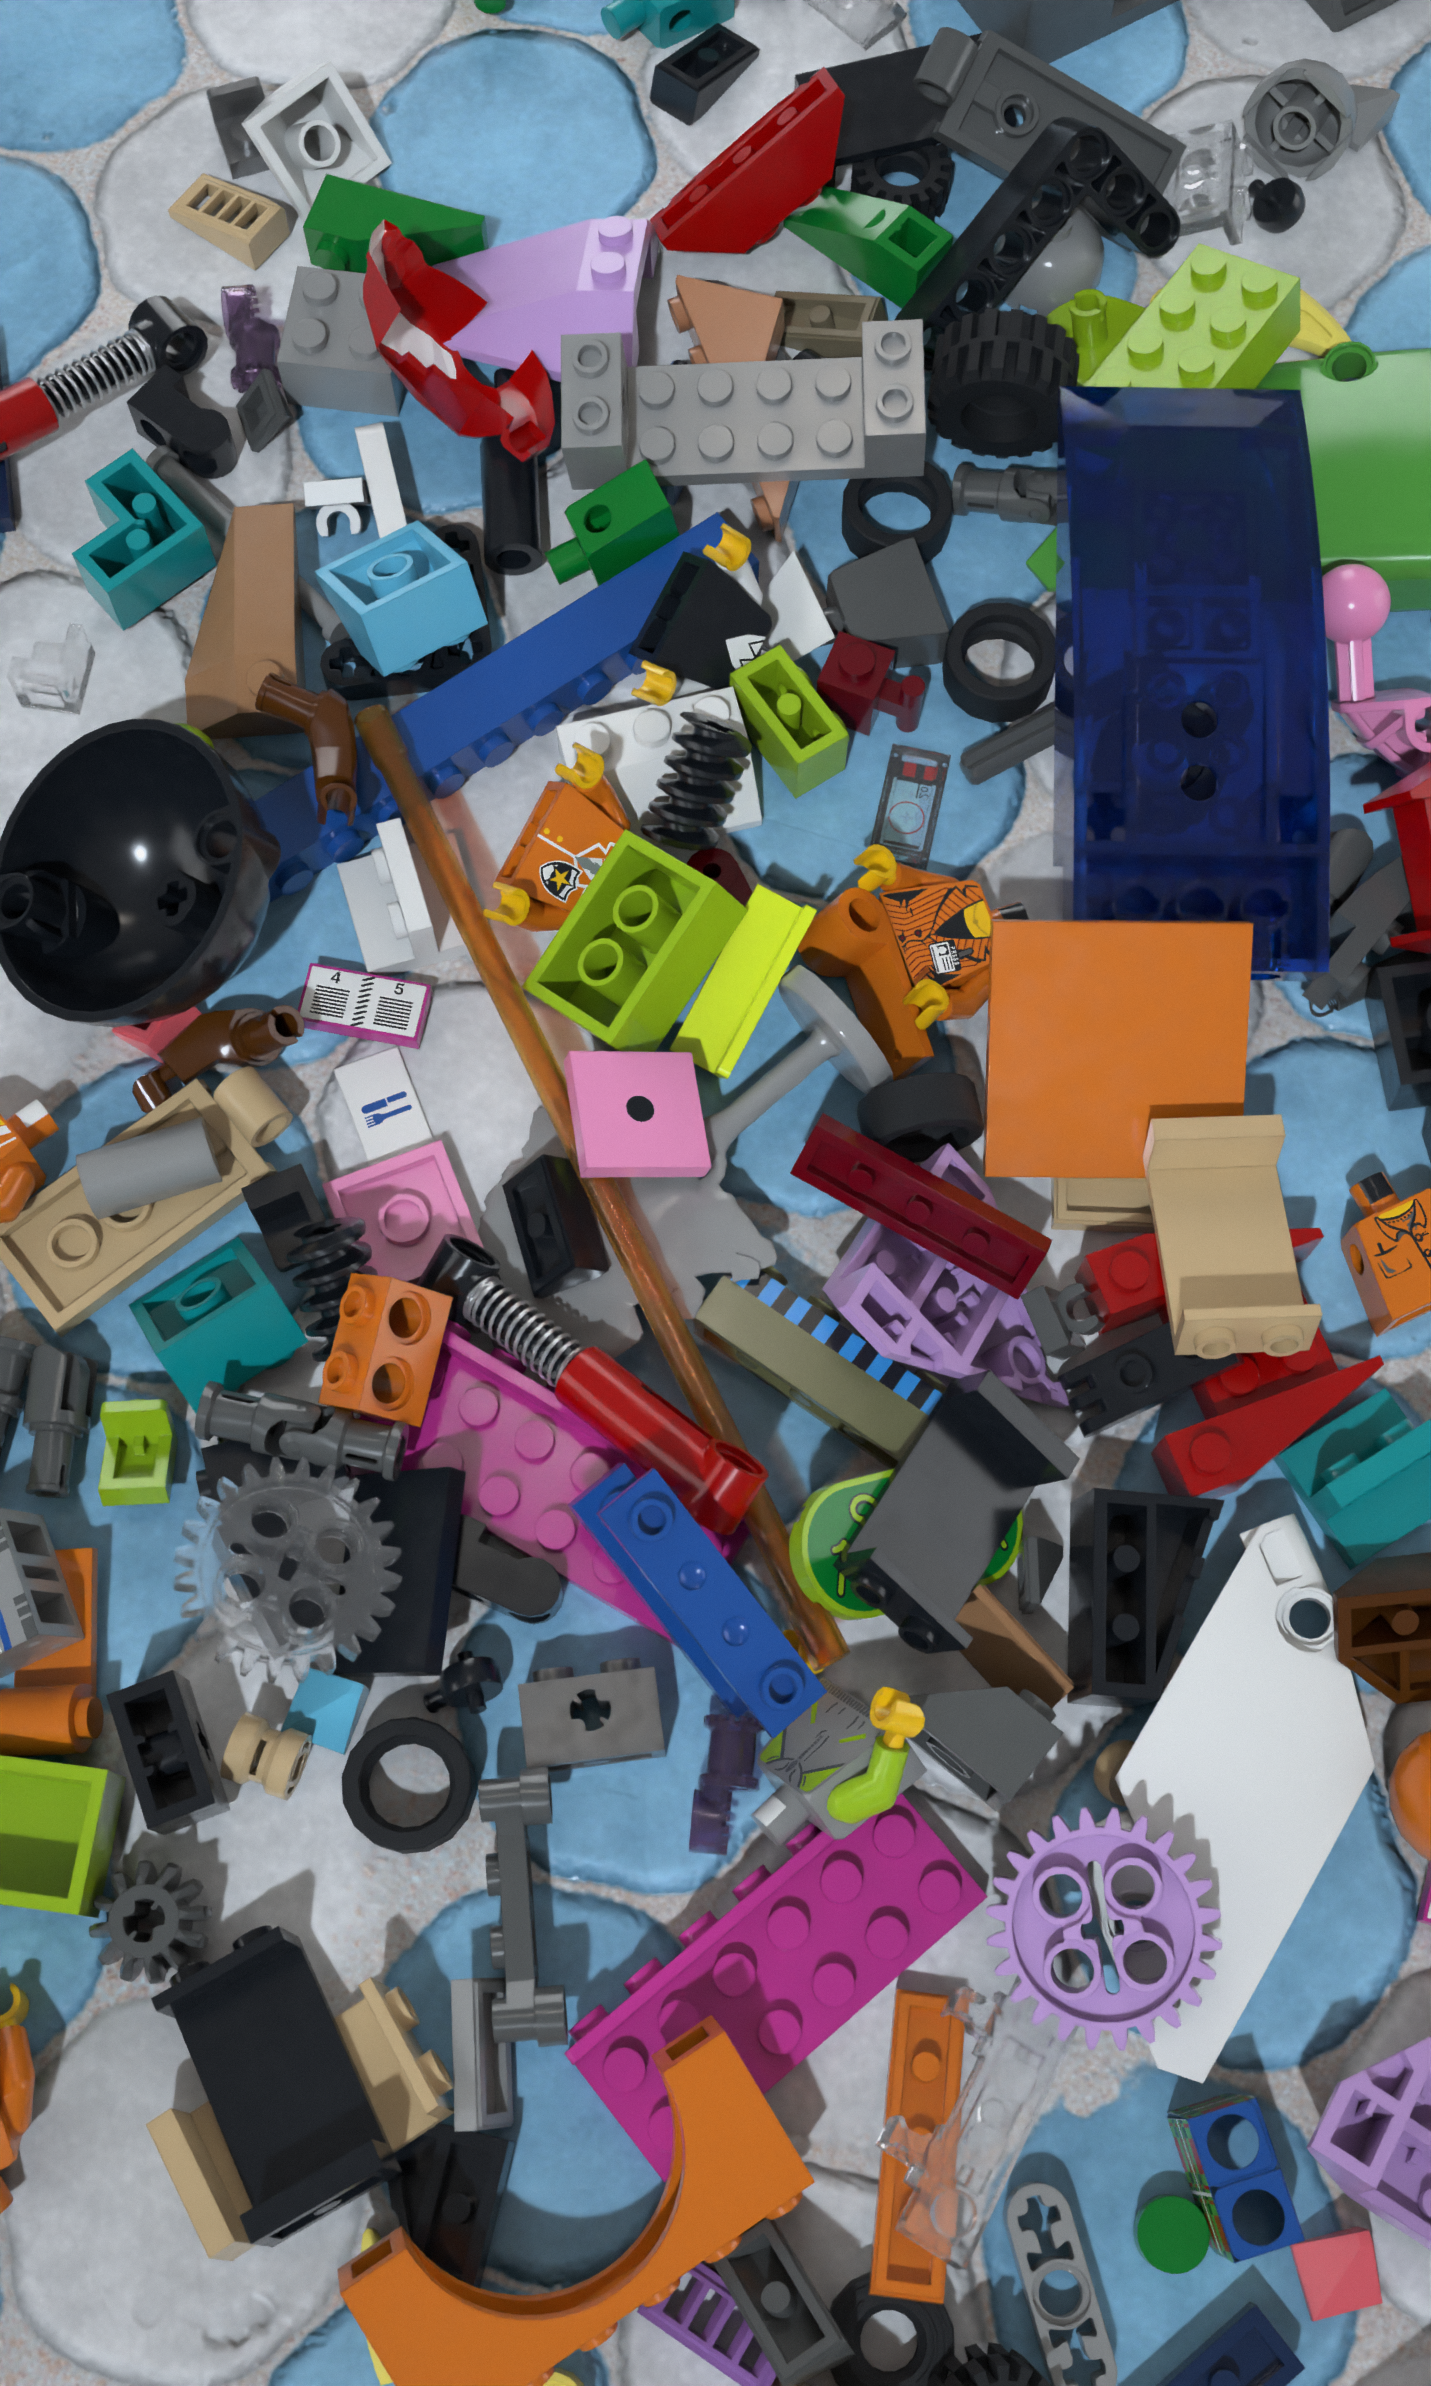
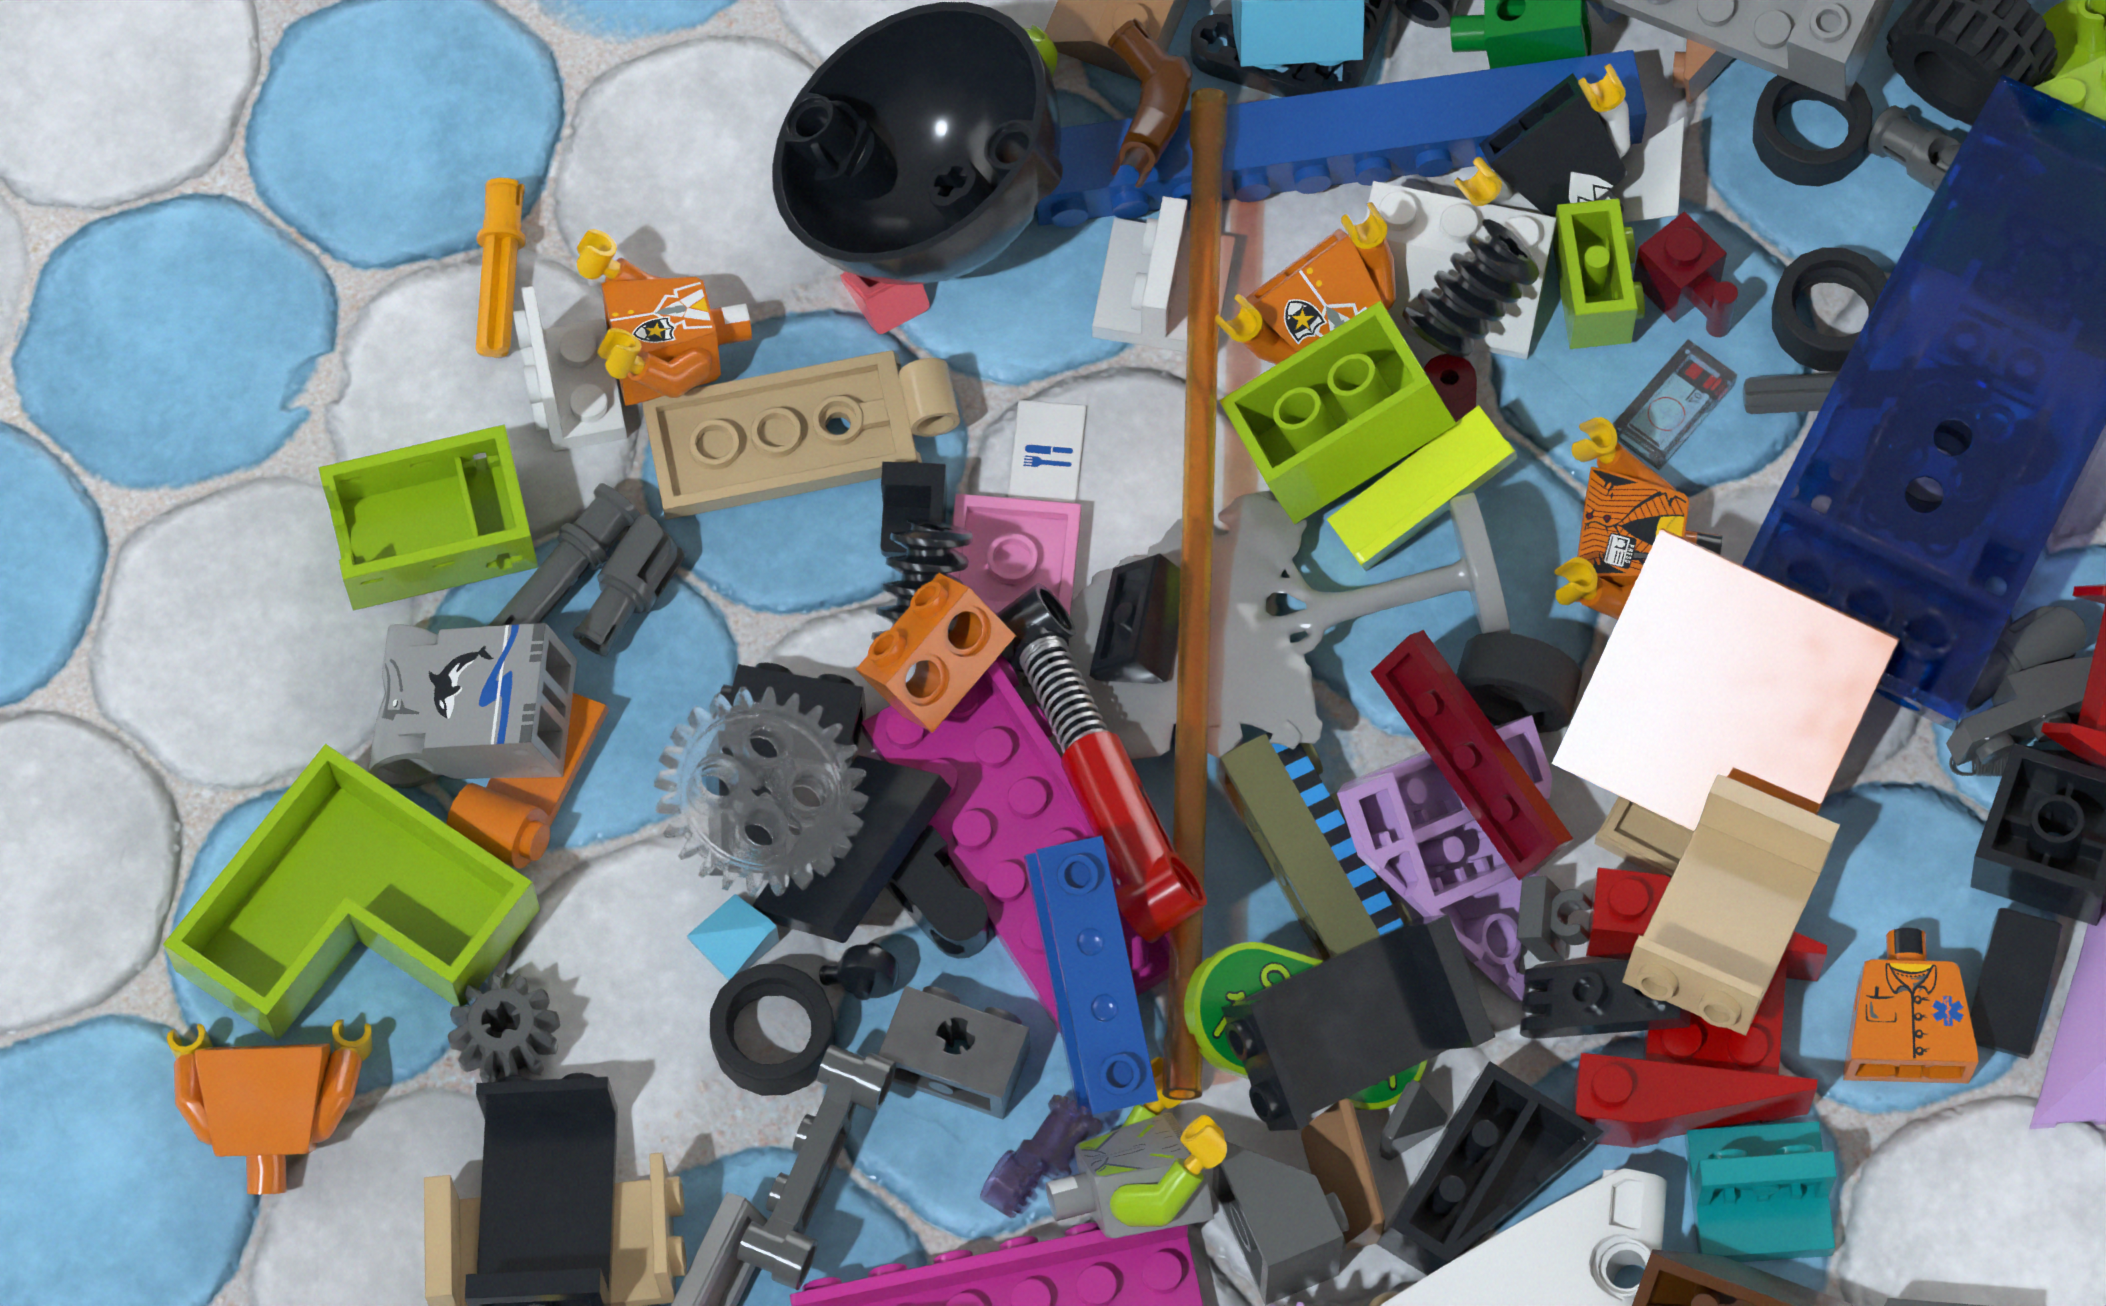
camera: 30 degrees right, 5 degrees down
light grey brick [76,1117,223,1220] -> none
lime bracket [98,1399,178,1506] -> none
black brick [106,1670,231,1835] -> none
teal slope [128,1236,308,1413] -> none
reddish brown arm [132,1005,305,1113] -> none
dark grey piece [195,1381,409,1481] -> none
tan wheel [220,1712,312,1801] -> none
tile [298,963,433,1049] -> none
bright pink tile [563,1051,711,1178] -> none
orange door [798,887,935,1081] -> none
dark grey torso [820,537,949,669] -> none

